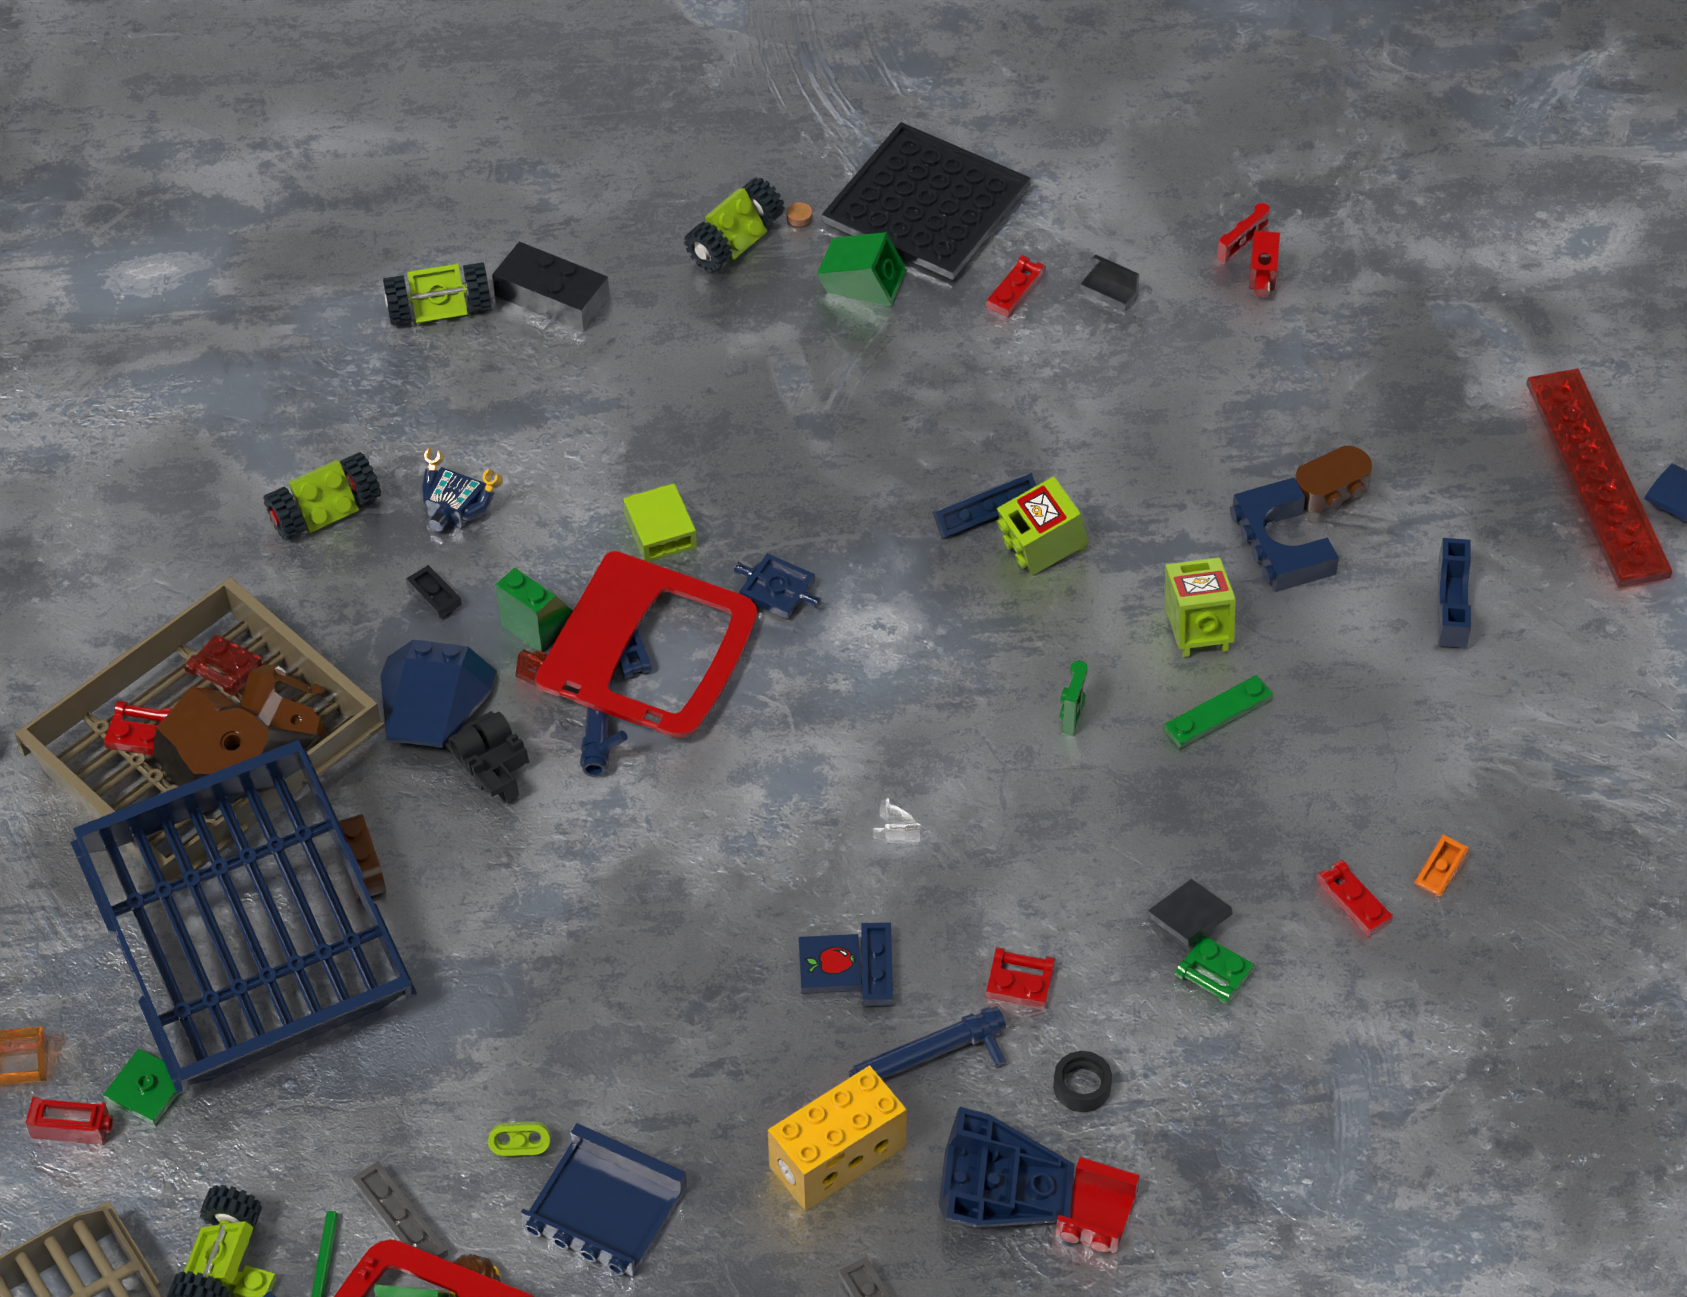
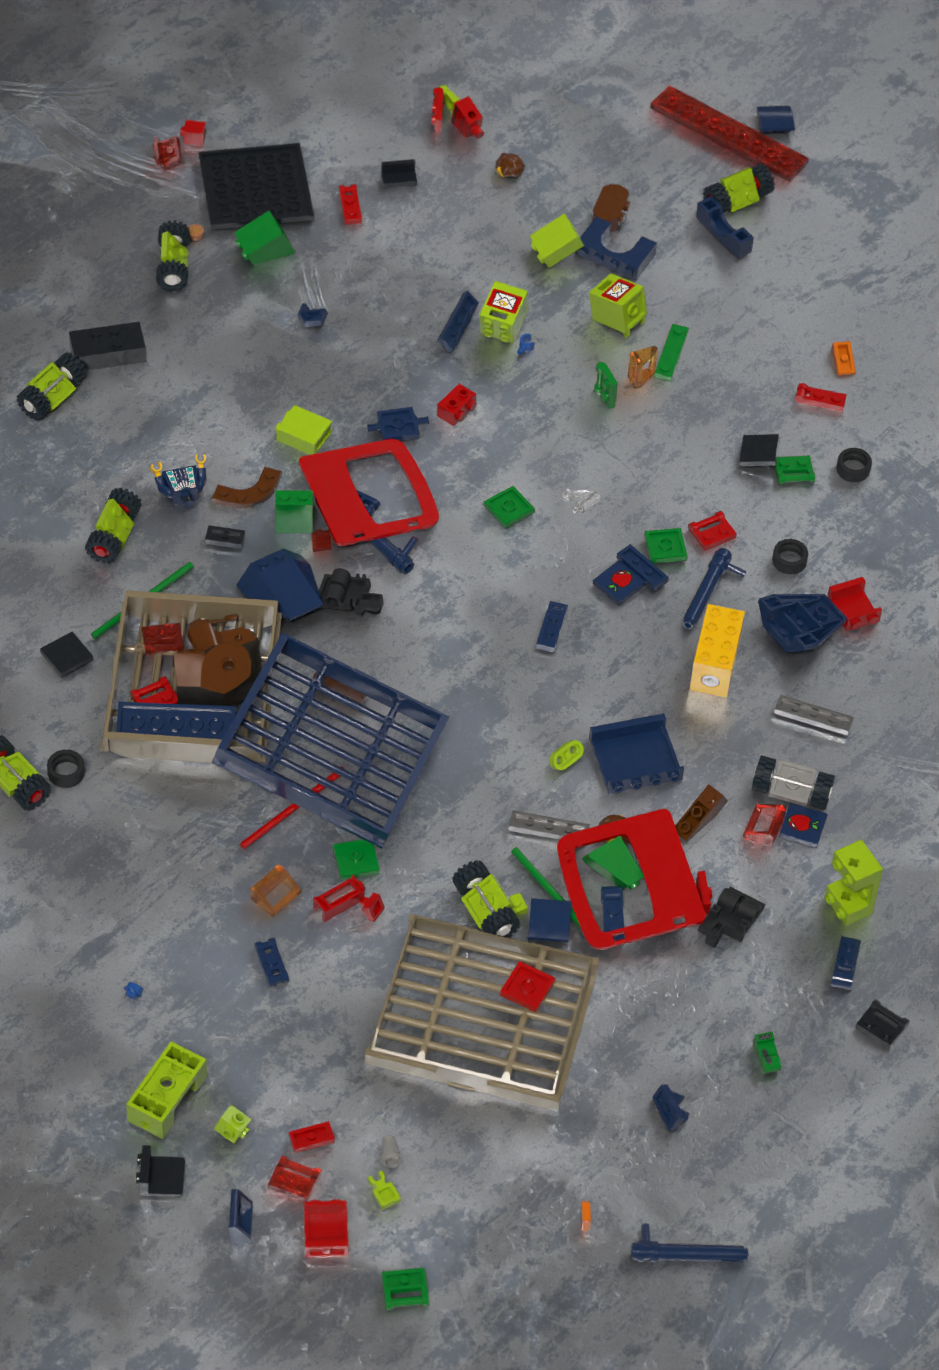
camera: 45 degrees left, 0 degrees up
none -> black tile [40,631,93,677]
none -> green piece [91,562,194,639]
none -> dark blue plate [116,702,236,739]
none -> clear red bracket [153,135,183,171]
none -> red brick [180,120,207,146]
none -> reddish brown plate [212,467,282,508]
none -> red piece [239,766,345,850]
none -> dark blue bracket [298,303,328,327]
none -> red tile [359,893,385,922]
none -> red brick [437,383,477,426]
none -> lime plate [440,84,460,114]
none -> green plate [483,486,535,529]
none -> reddish brown hair [495,152,525,178]
none -> blue piece [517,333,535,355]
none -> lime brick [530,213,584,268]
none -> dark blue plate [536,601,568,652]
none -> clear orange tile [627,346,658,389]
none -> green plate [644,528,688,563]
none -> plate [703,163,775,213]
none -> black tyre [836,448,872,482]

